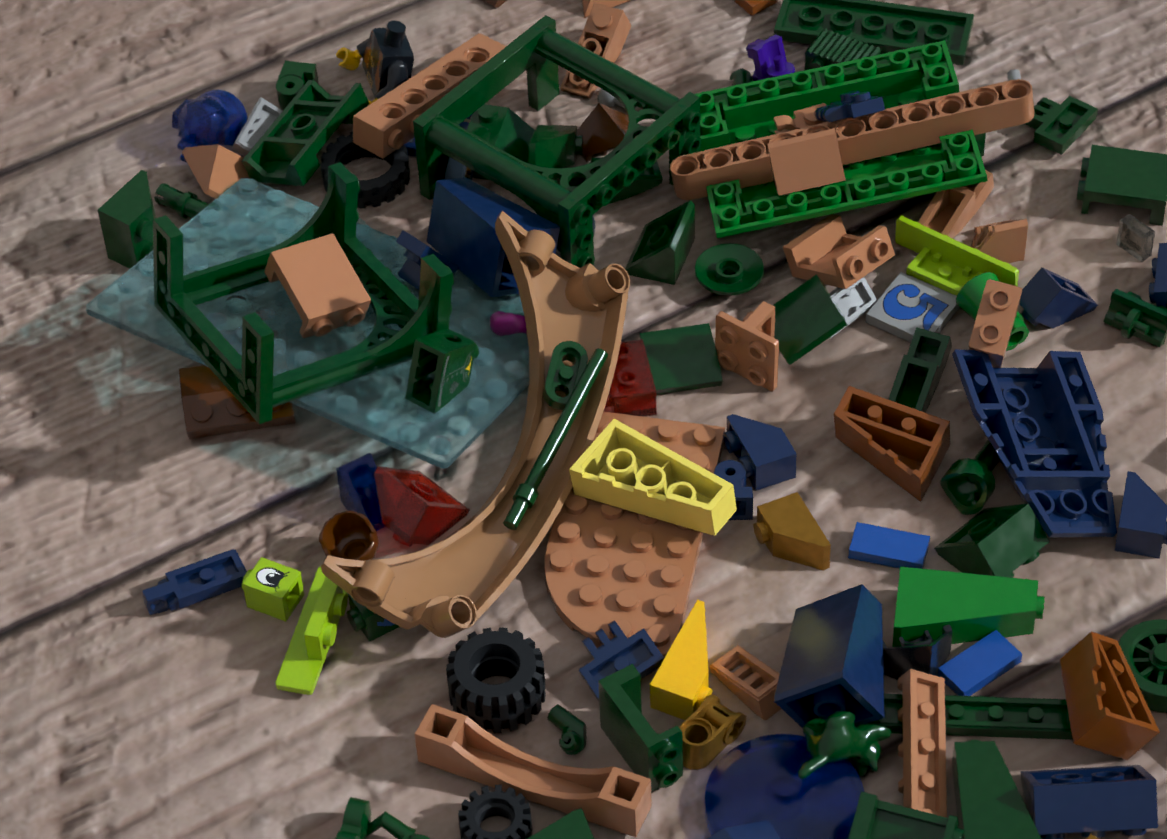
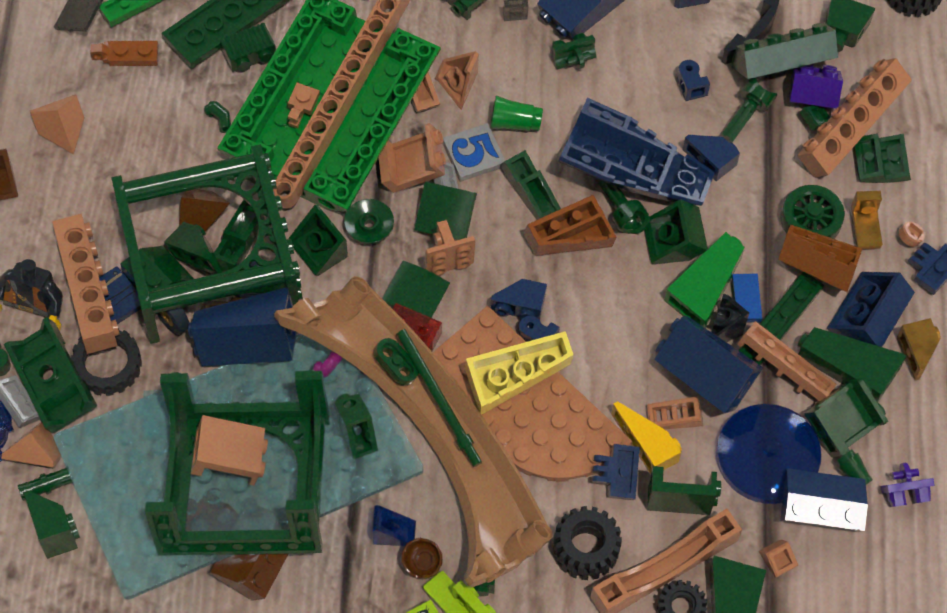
camera: 60 degrees left, 15 degrees up
clear red slope [375,466,470,547] -> none
dark blue slope [395,230,459,290] -> none
dark green arm [547,705,587,755] -> none
nougat slope [560,2,632,98] -> none
pearl gold piece [679,694,747,770] -> none
dark purple hips [746,34,795,81] -> none
pearl gold slope [753,492,831,570] -> none
nougat slope [767,128,846,196] -> none
dark green animal [798,711,891,779] -> none
dark blue hinge [814,91,885,122] -> none
blue tile [848,522,930,569] -> none
lime bracket [895,216,1019,296] -> none
nougat panel [968,279,1023,368] -> none
dark blue slope [1019,267,1098,329] -> none

